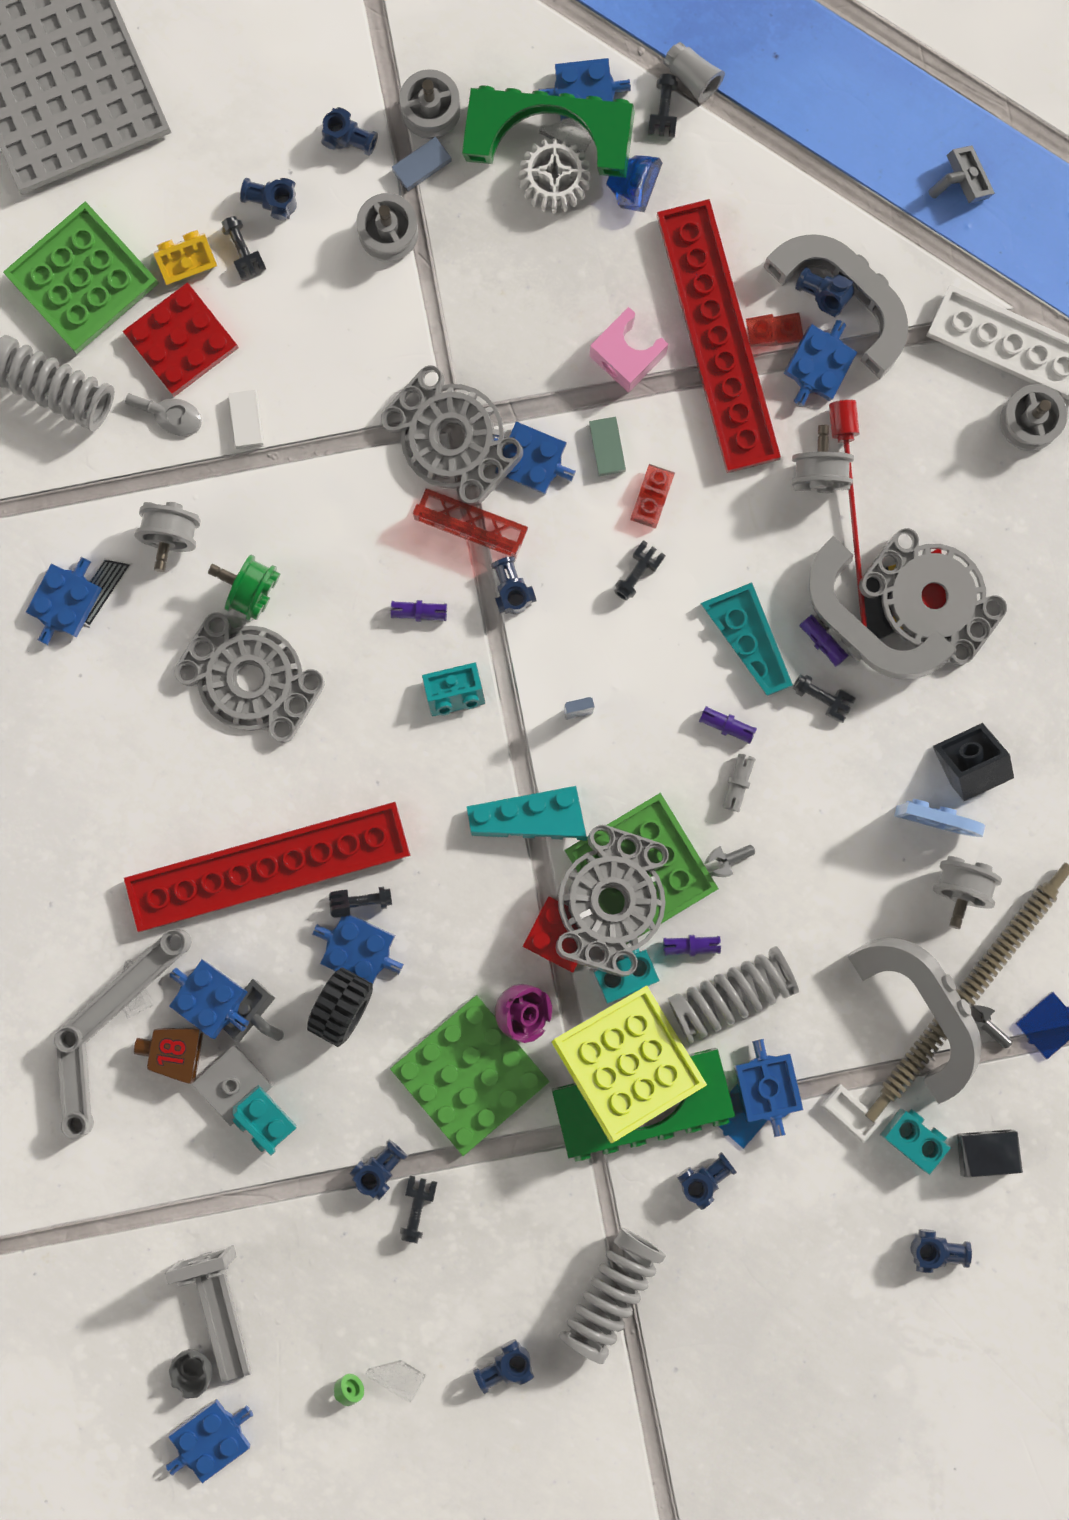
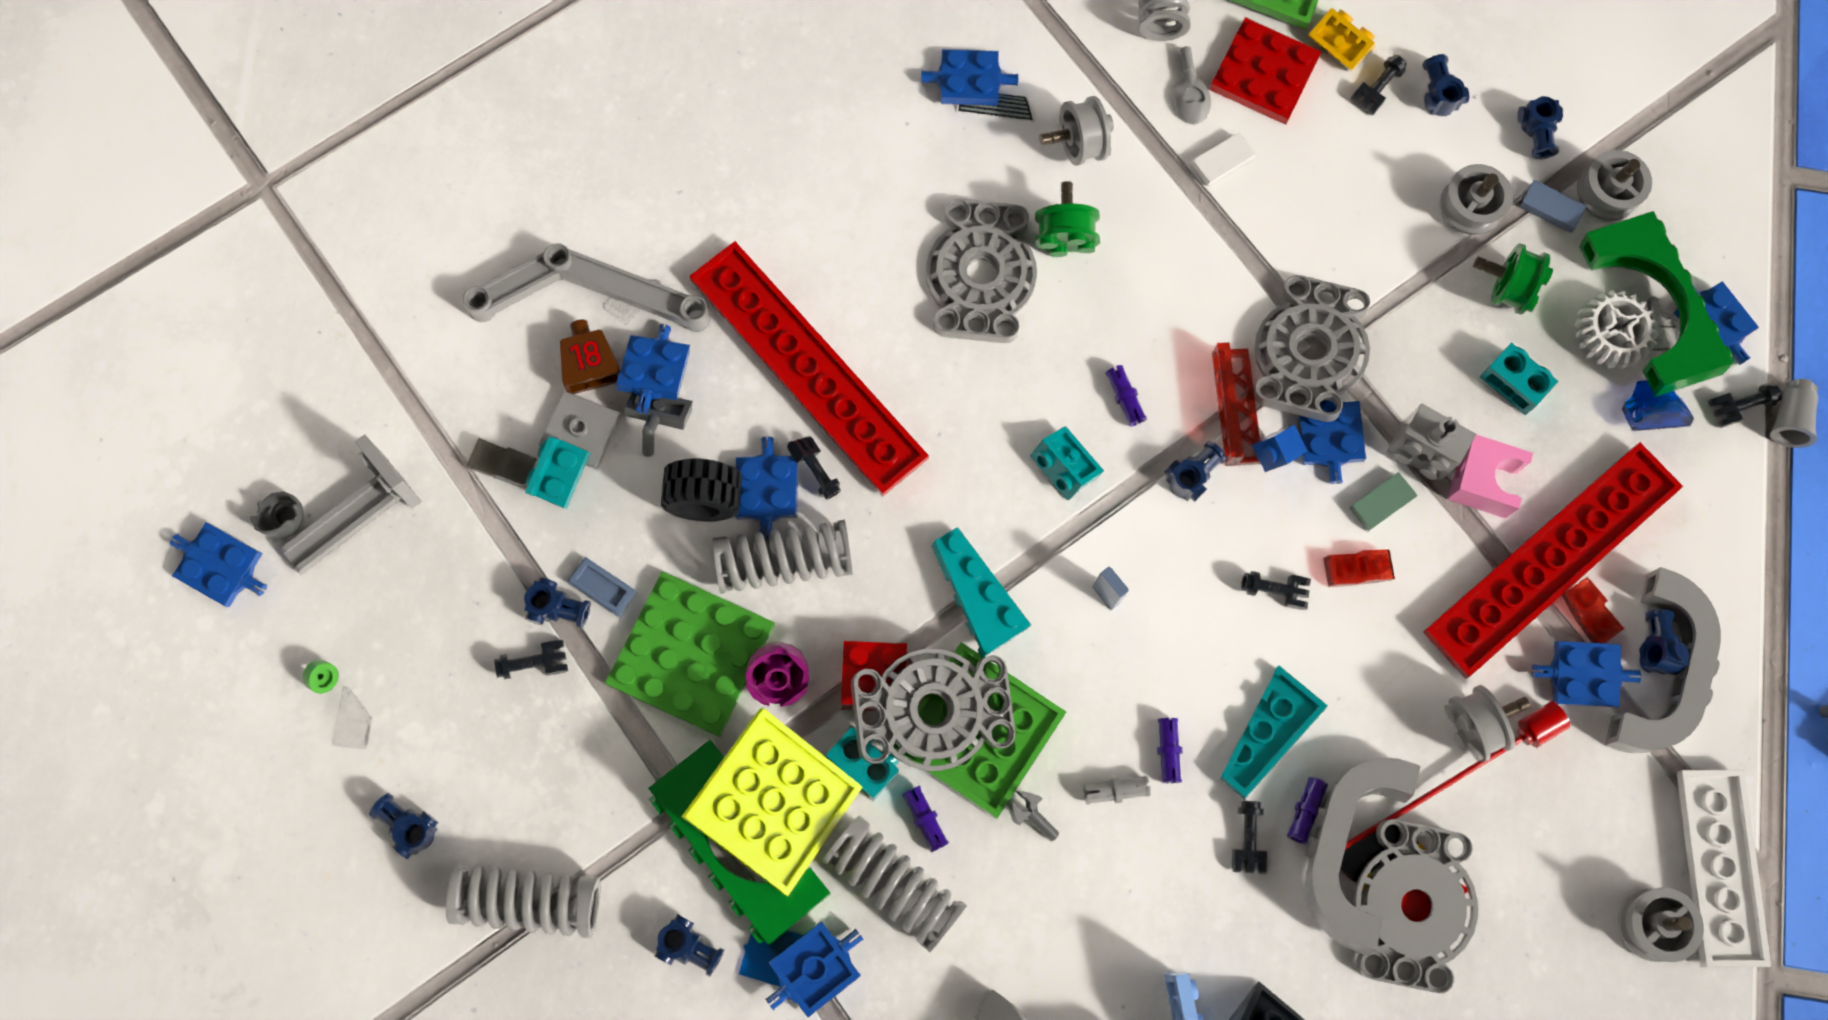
camera: 60 degrees right, 10 degrees down
none -> clear smoke slope [467,438,537,487]
none -> sand blue tile [567,557,637,618]
none -> light grey piece [713,519,853,594]
none -> blue brick [1252,424,1308,472]
none -> light grey brick [1387,403,1476,481]
none -> green wheel [1473,243,1553,315]
none -> teal brick [1479,342,1559,416]

